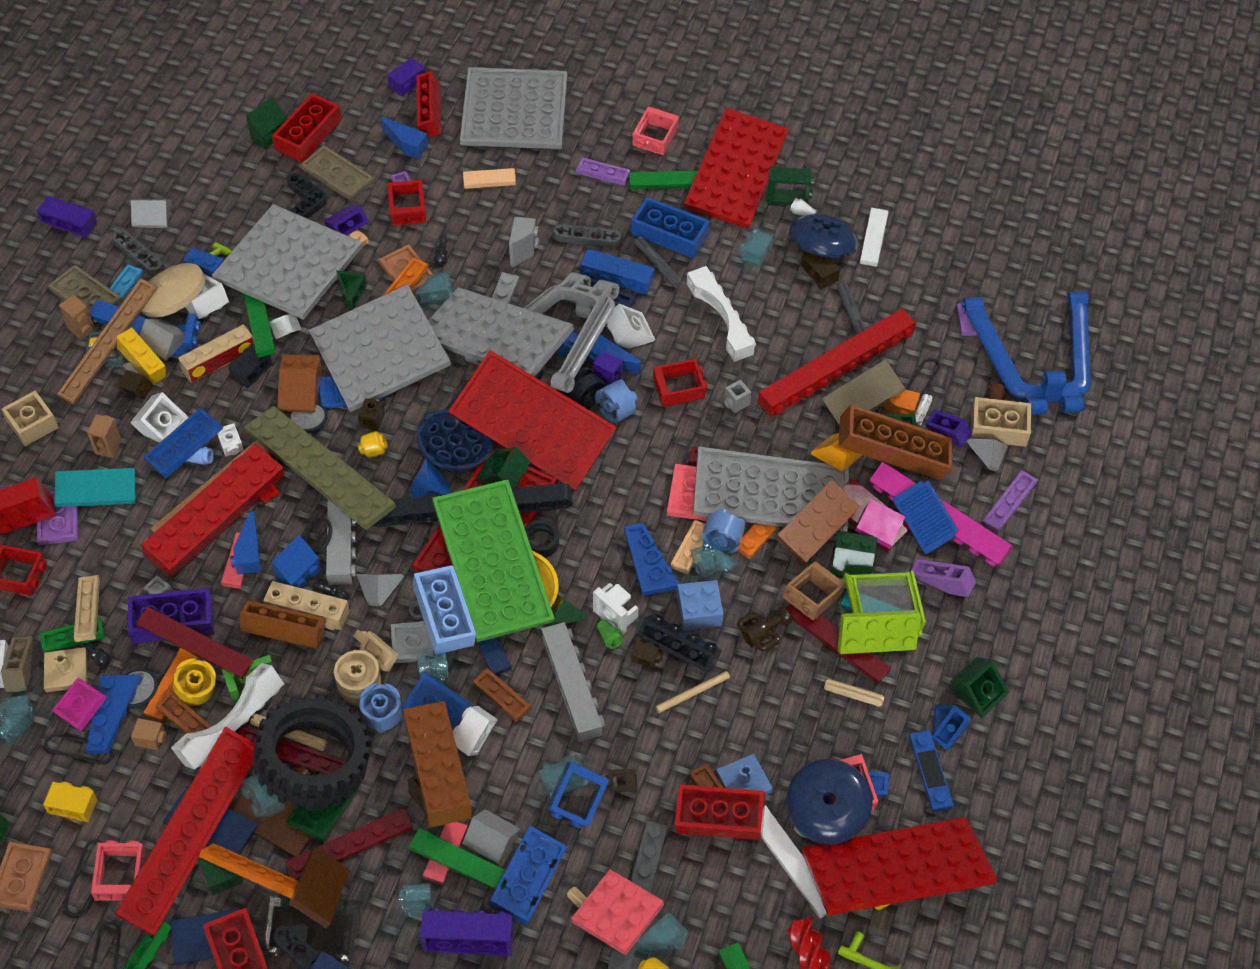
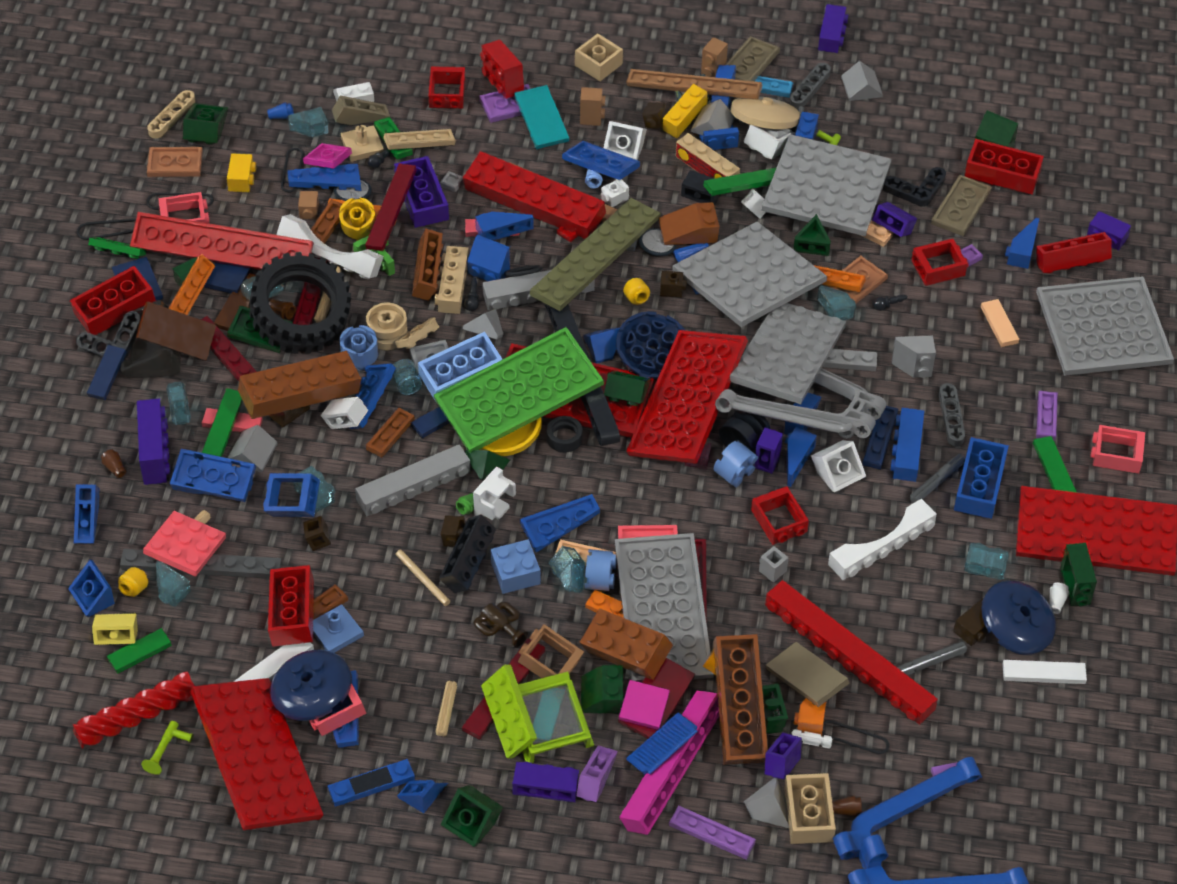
camera: 80 degrees right, 5 degrees down
none -> dark purple brick [512,762,579,802]

